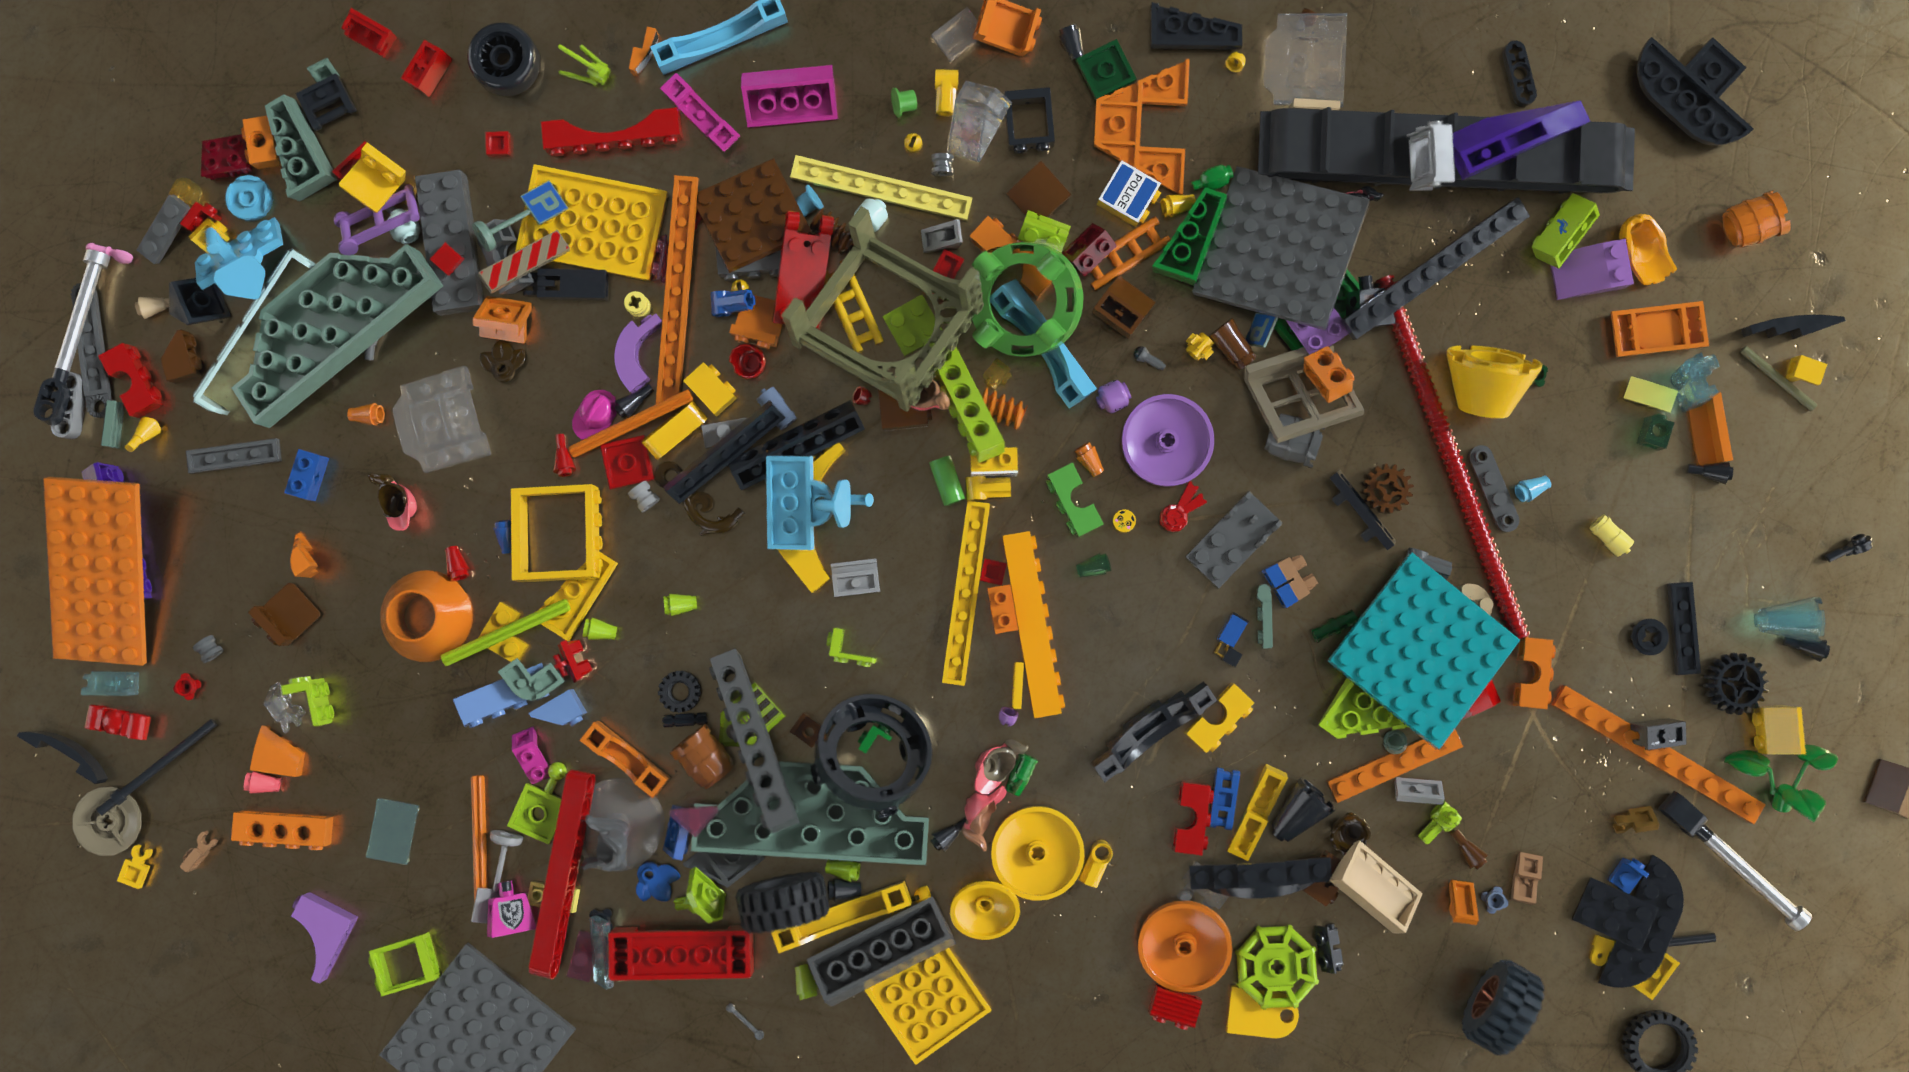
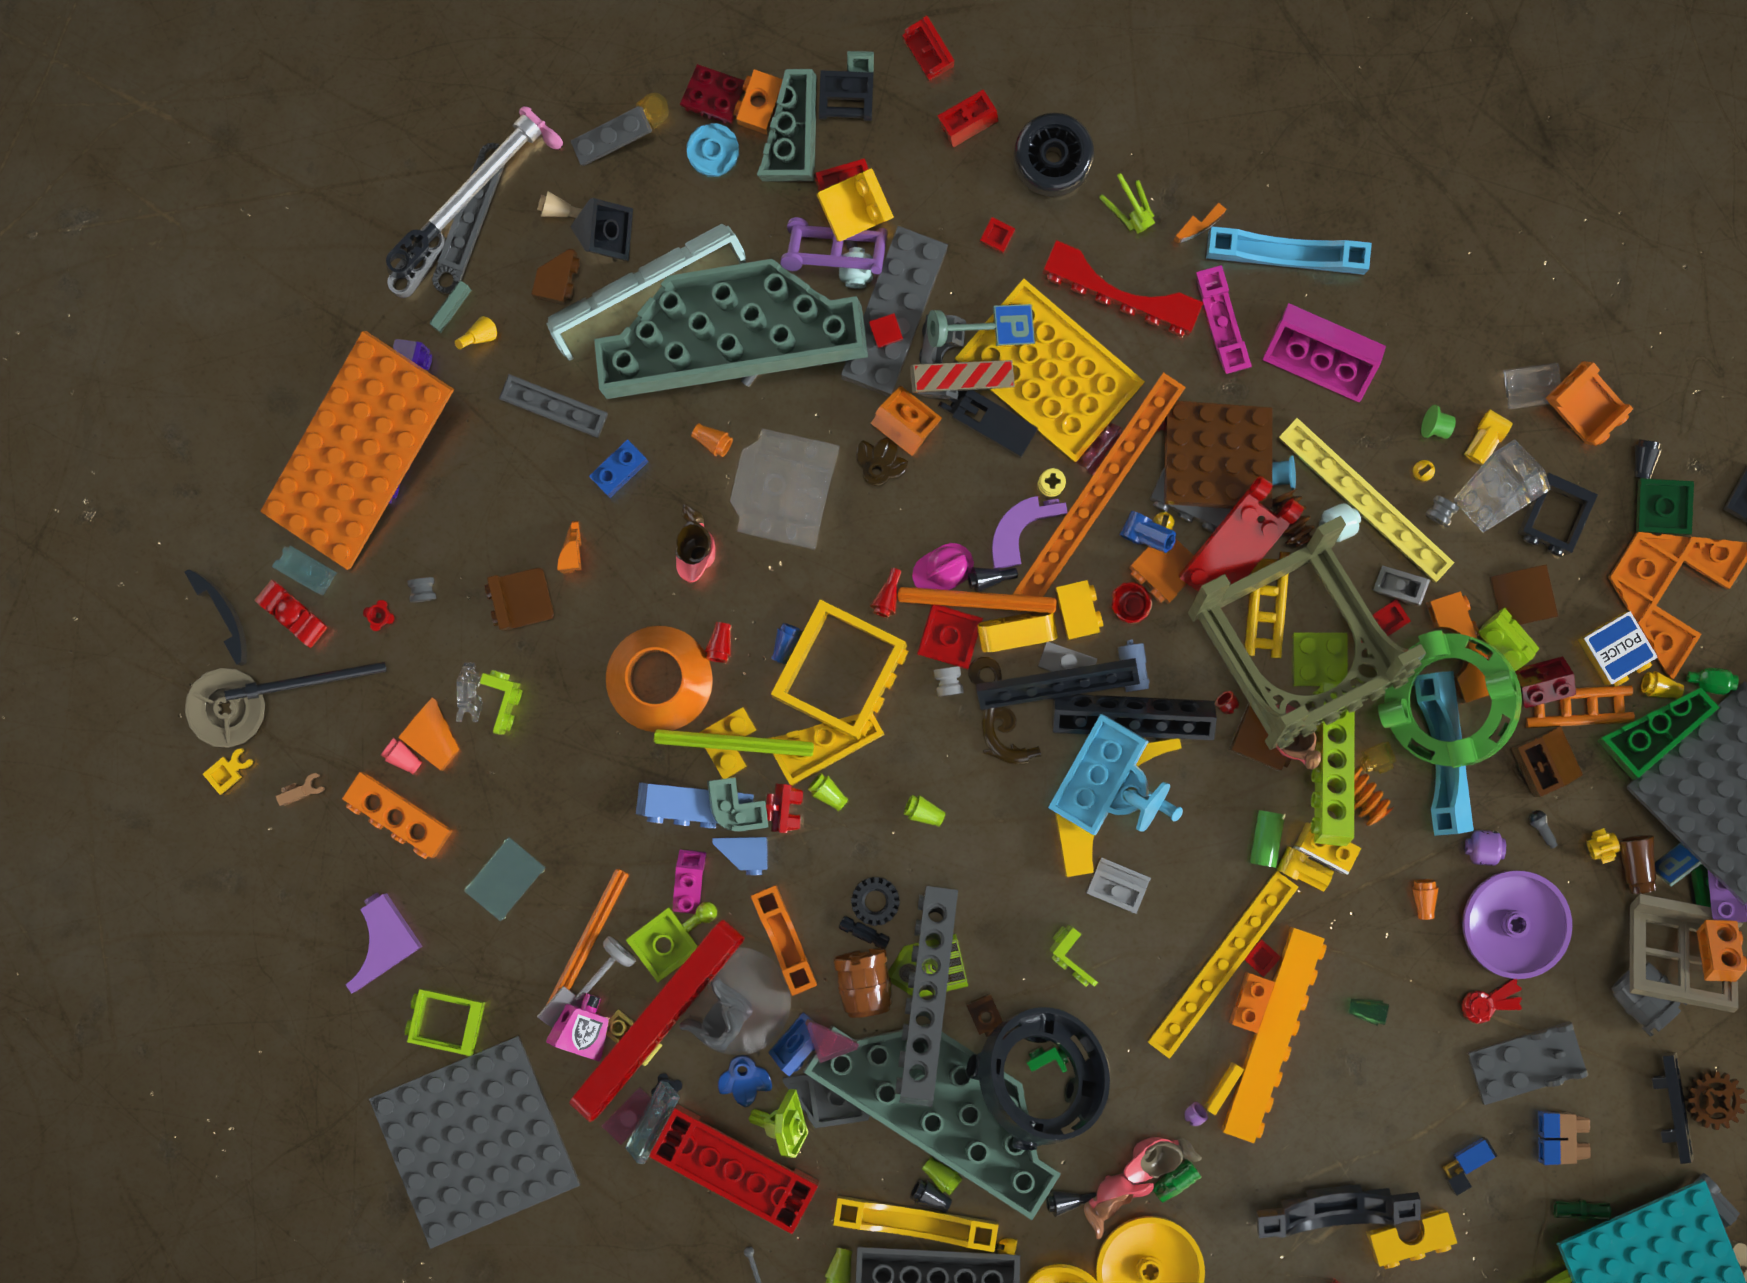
camera: 30 degrees right, 0 degrees up
red arch [98,343,164,418] -> none
red bracket [180,201,222,232] -> none
yellow bracket [189,218,230,254] -> none
medium azure plate [195,217,283,299] -> none
black tyre [736,872,830,933] -> none
bright green arch [1045,462,1103,537] -> none
yellow tile [1112,509,1136,533] -> none
sand green hinge [1256,584,1273,649] -> none

